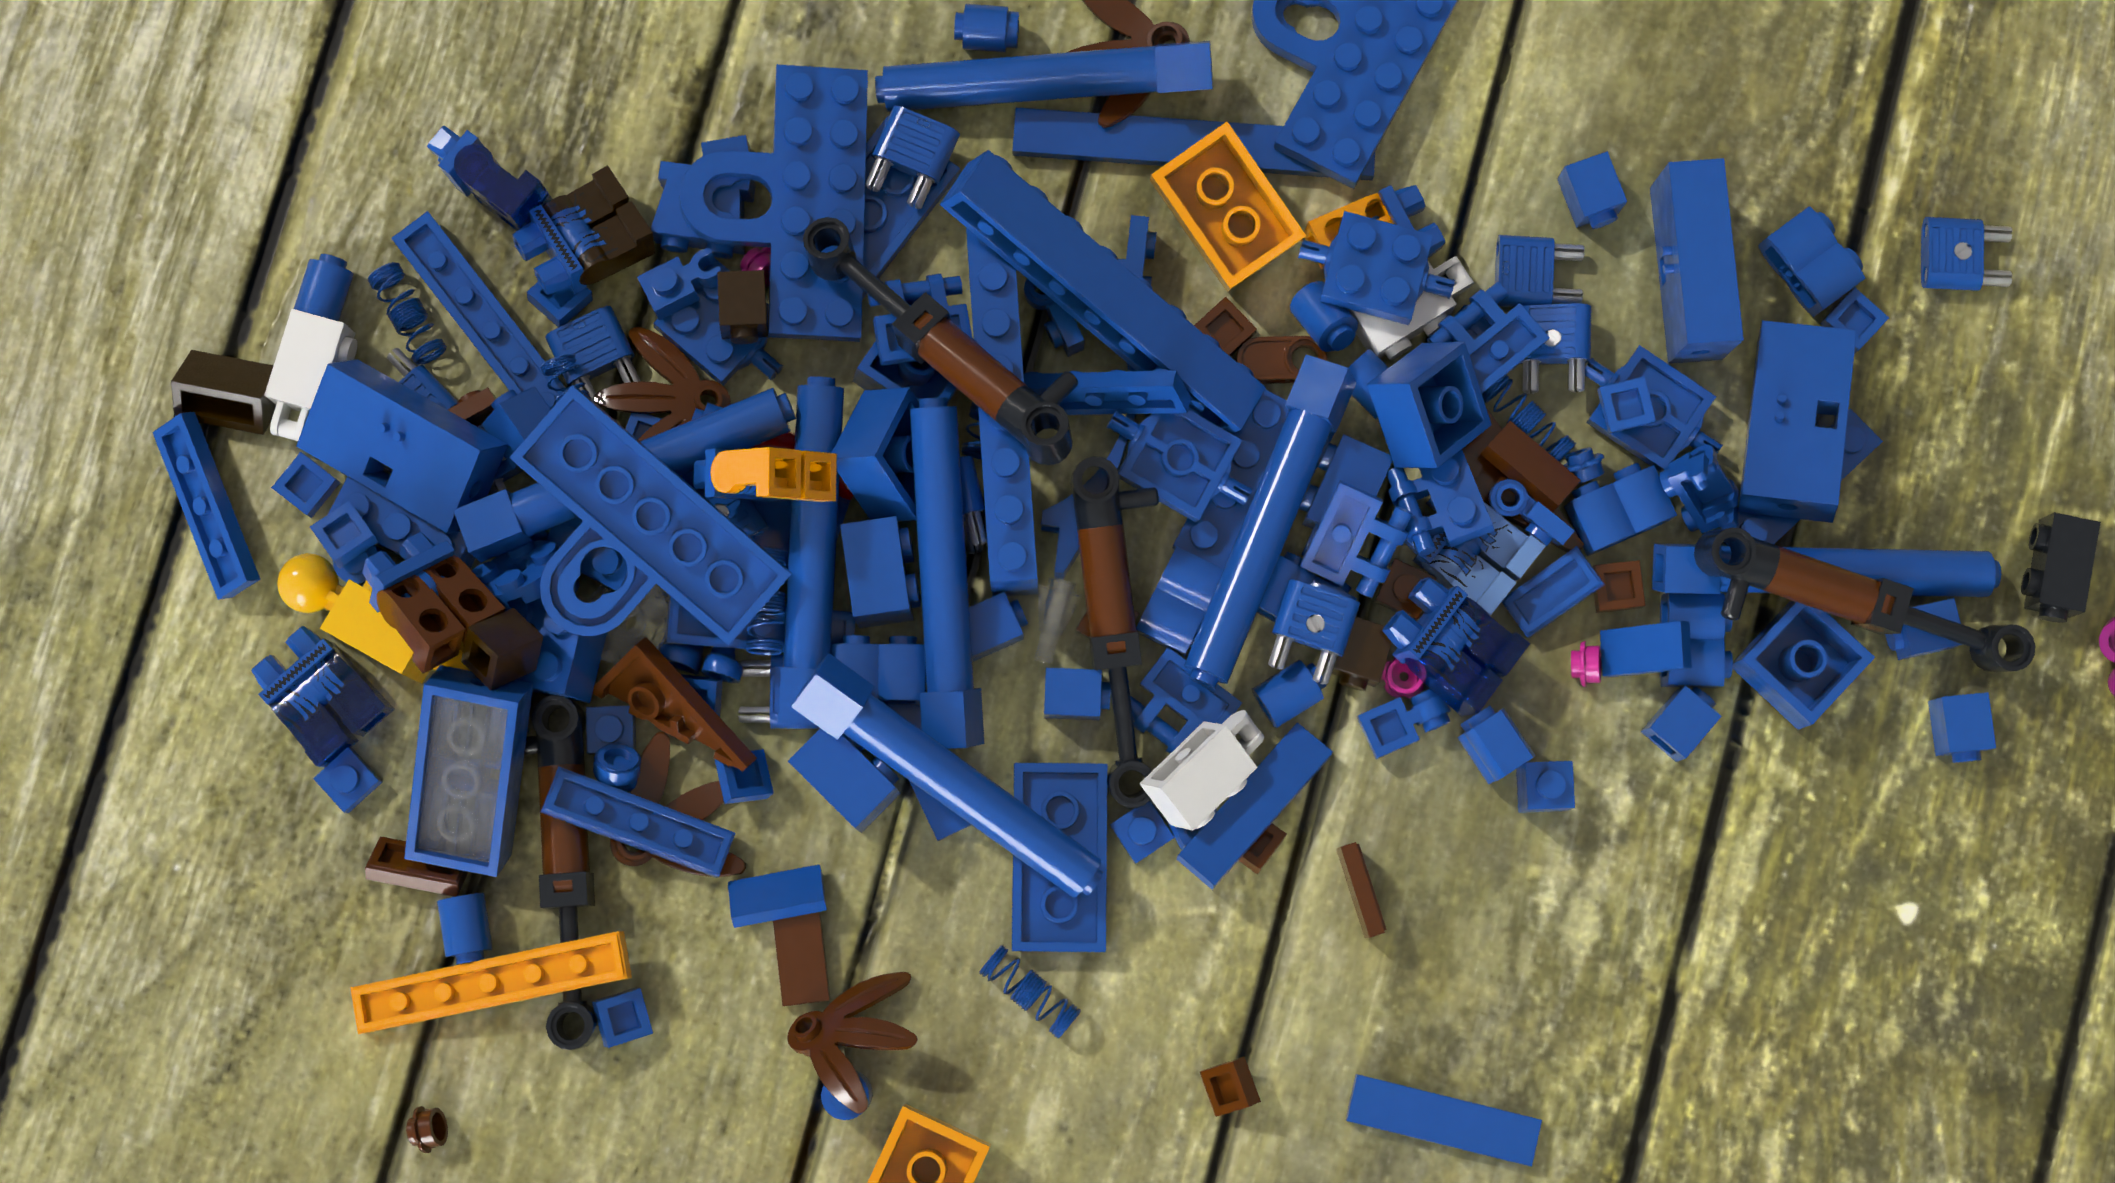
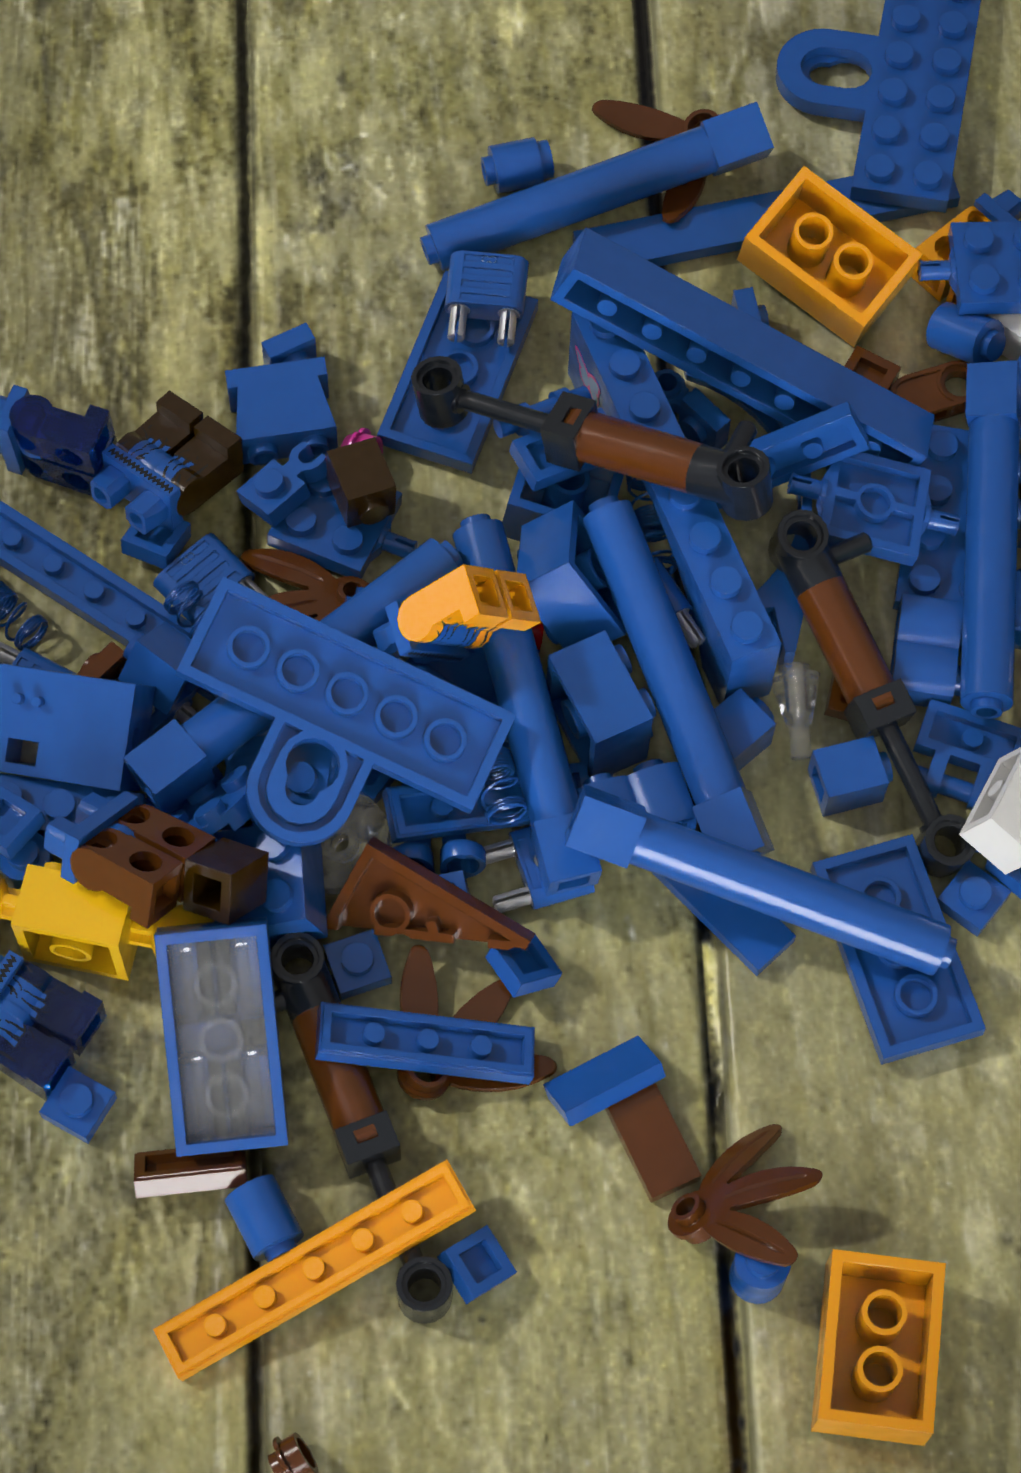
camera: 20 degrees left, 15 degrees down
blue tile [593,744,641,792] -> none
blue plate [679,64,868,342] -> none
blue brick [788,728,901,833] -> none
blue piece [979,945,1081,1039] -> none

